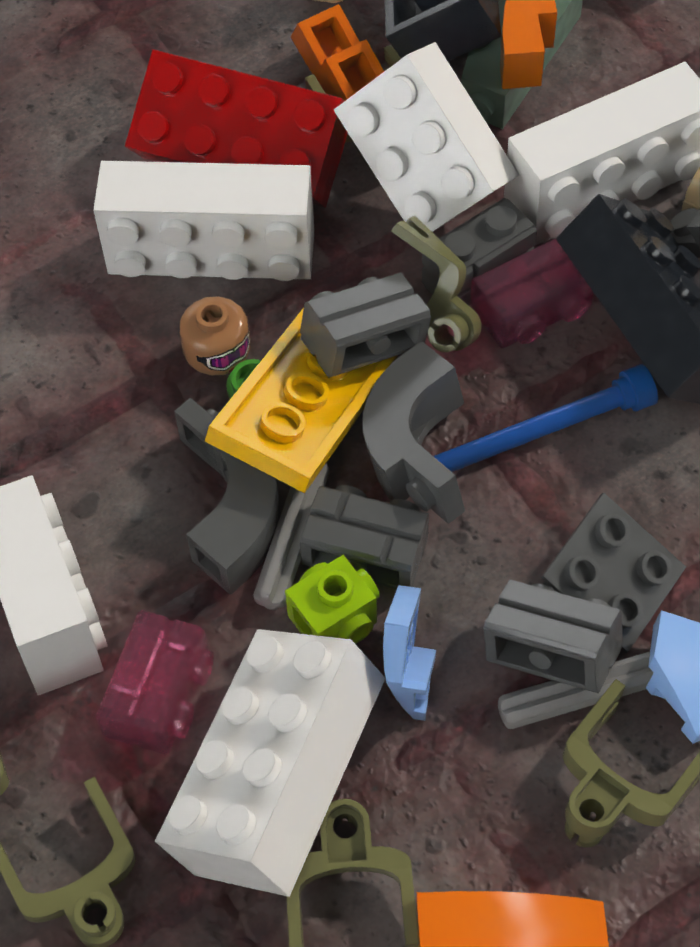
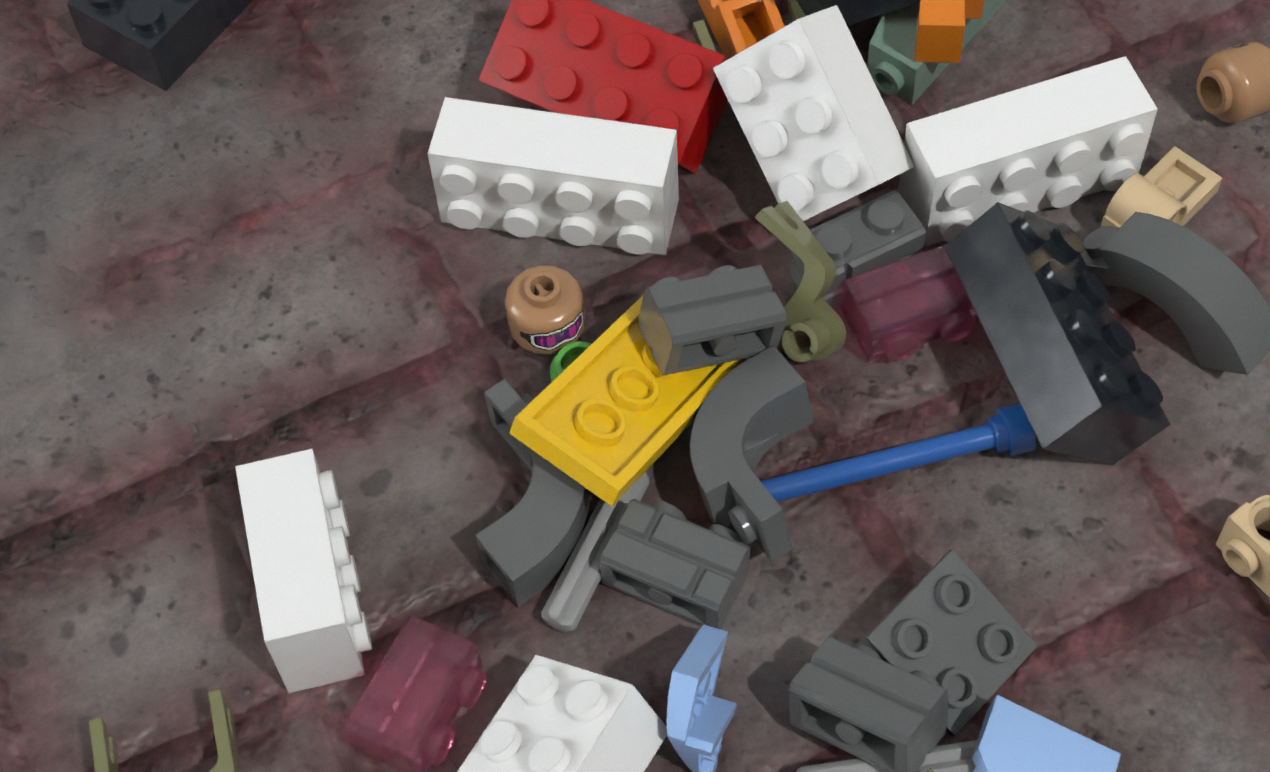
camera: 10 degrees right, 0 degrees up
lime brick [285,555,380,644] -> none

